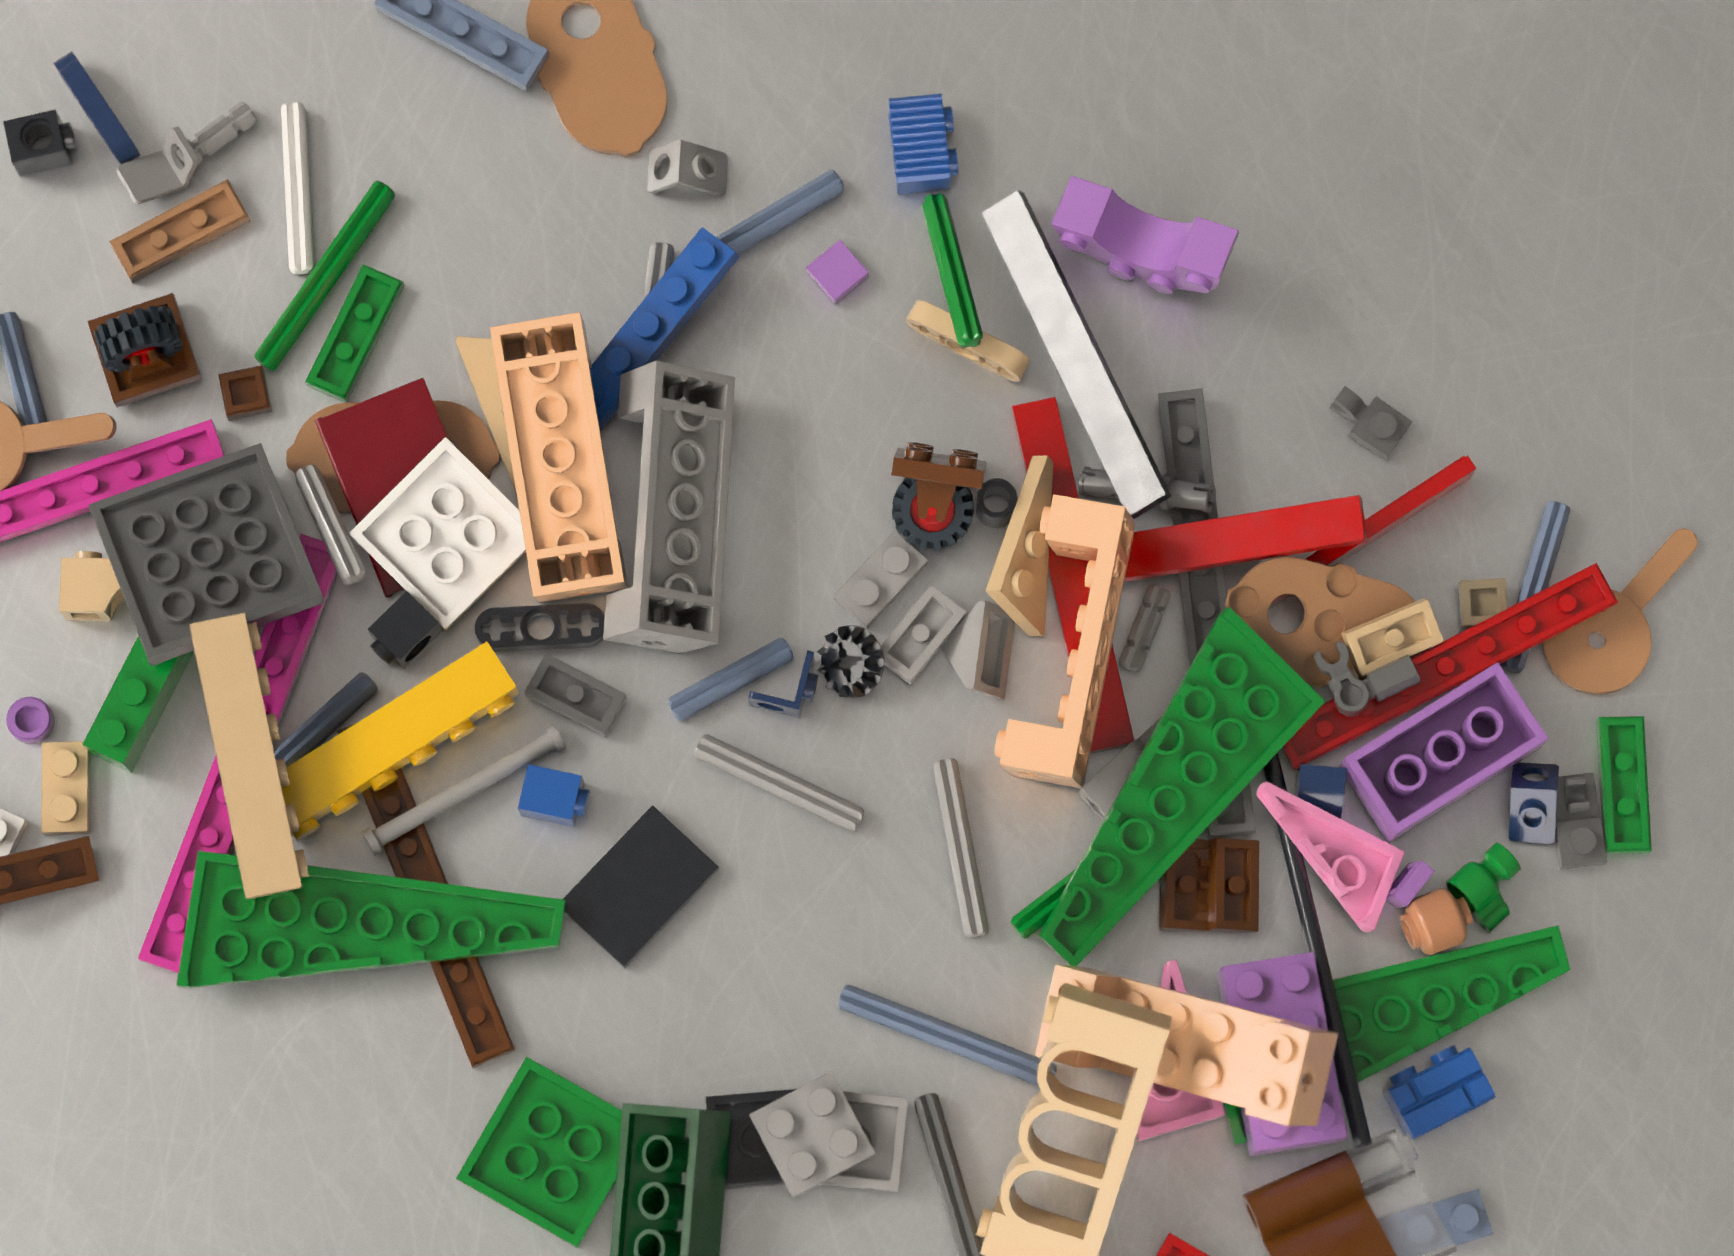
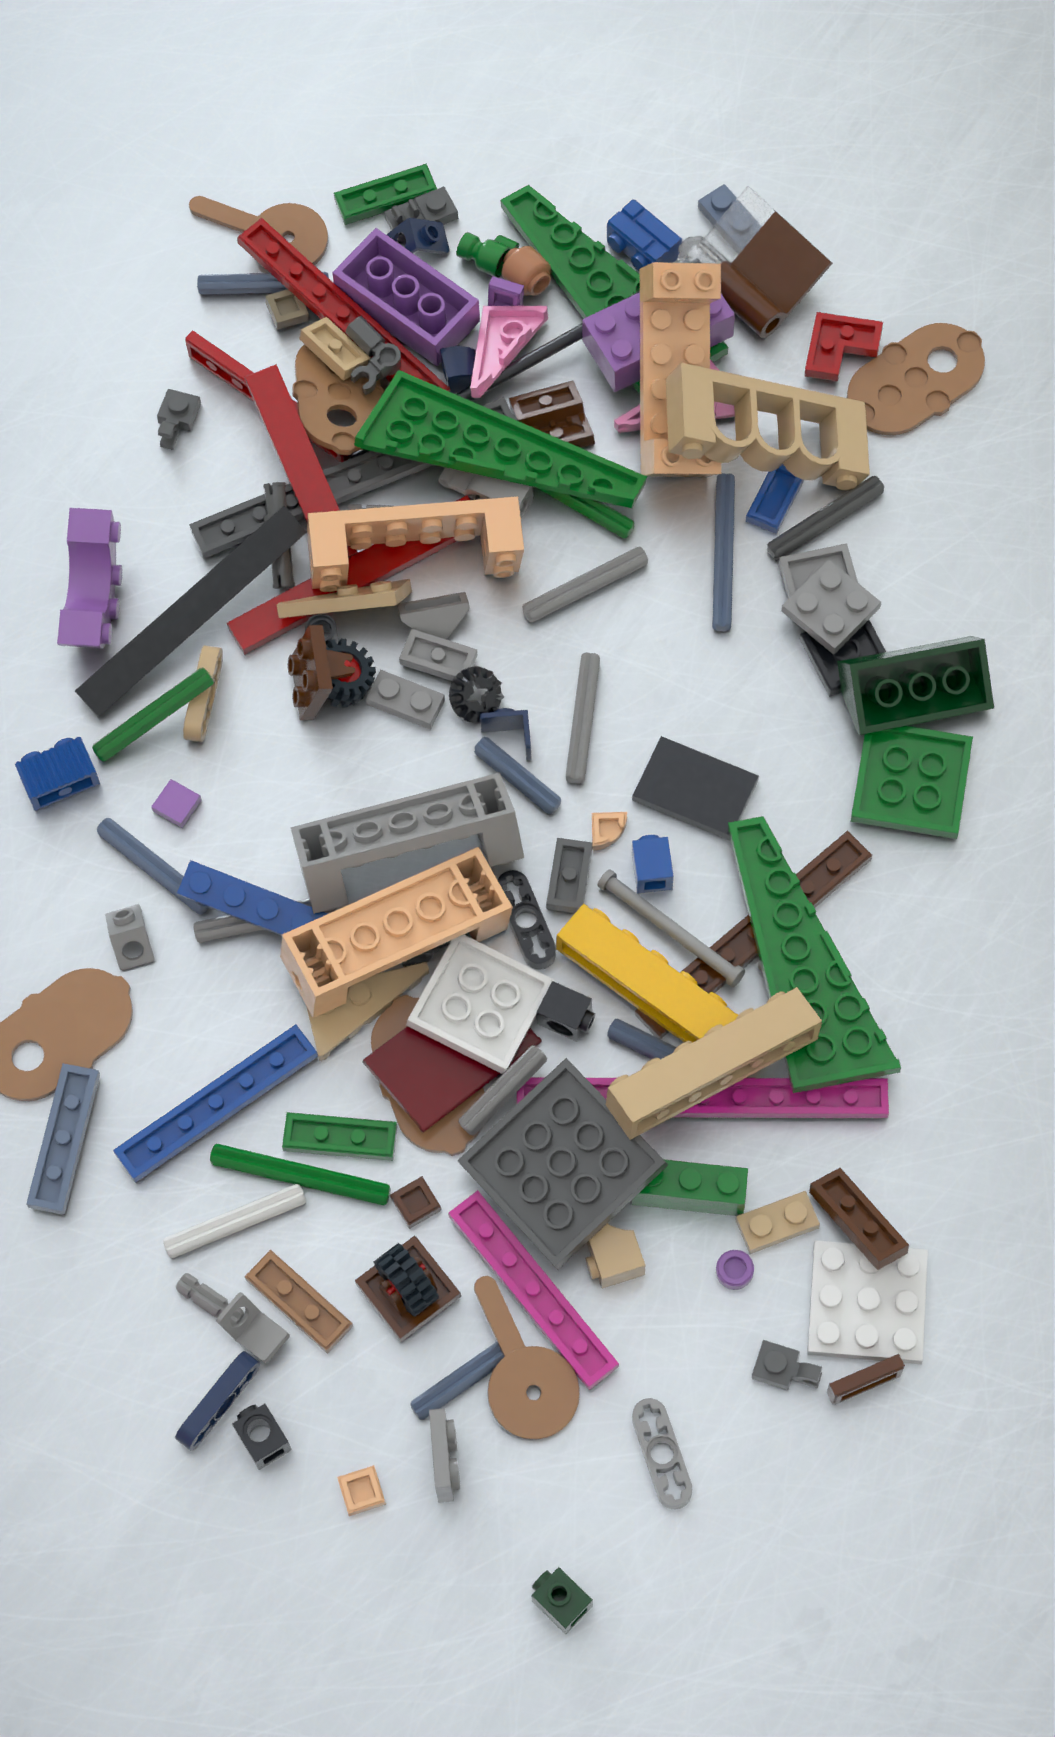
camera: 105 degrees left, 10 degrees down
none -> blue plate [113,1024,318,1183]
none -> light nougat tile [592,812,627,851]
none -> blue tile [746,464,804,534]

